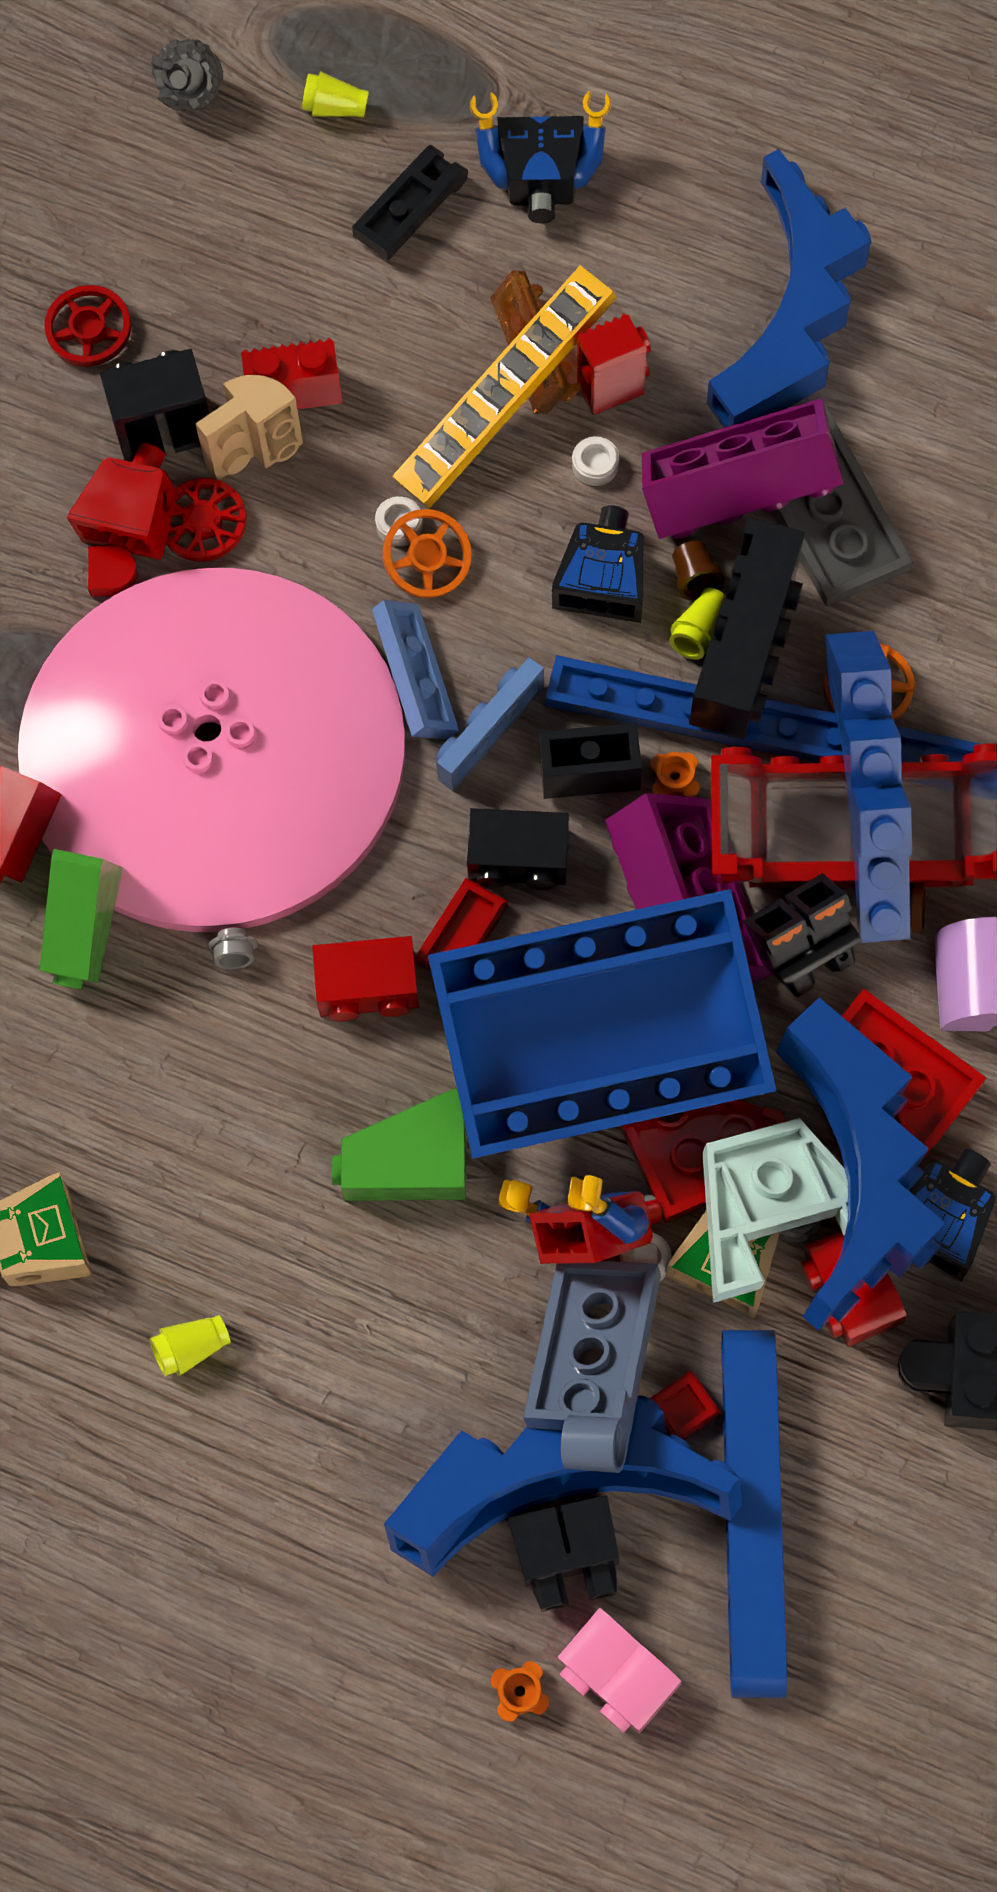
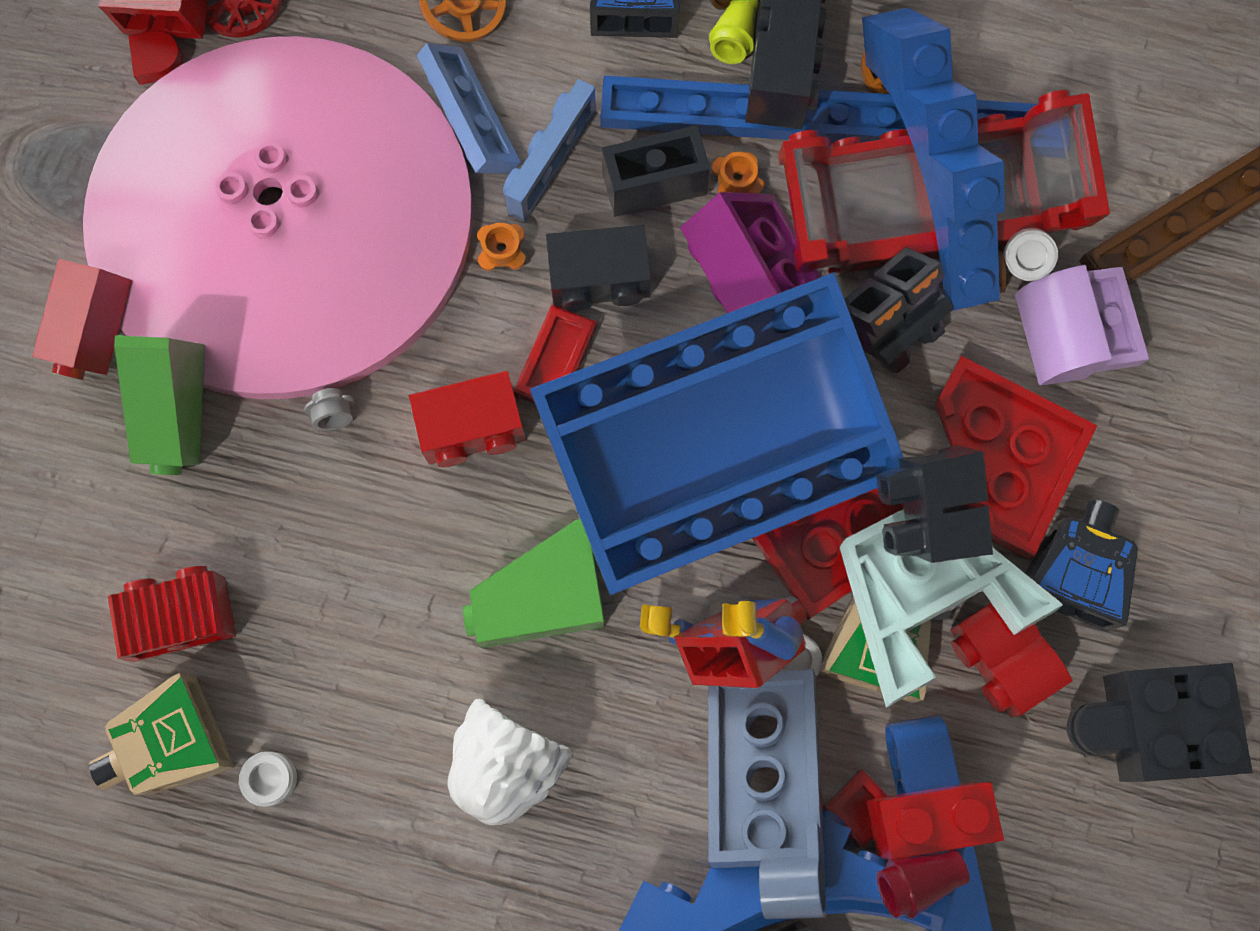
camera: 15 degrees left, 5 degrees up
neon yellow cone [149,1315,231,1377] -> none
blue arch [776,997,945,1331] -> none
none -> red brick [108,566,237,662]
none -> white tile [239,752,297,807]
none -> white hair [448,699,572,825]
none -> orange plate [477,223,526,271]
none -> red brick [866,782,1004,860]
none -> dark red cone [876,850,970,919]
none -> black hips [877,446,993,563]
none -> white tile [1004,228,1058,281]

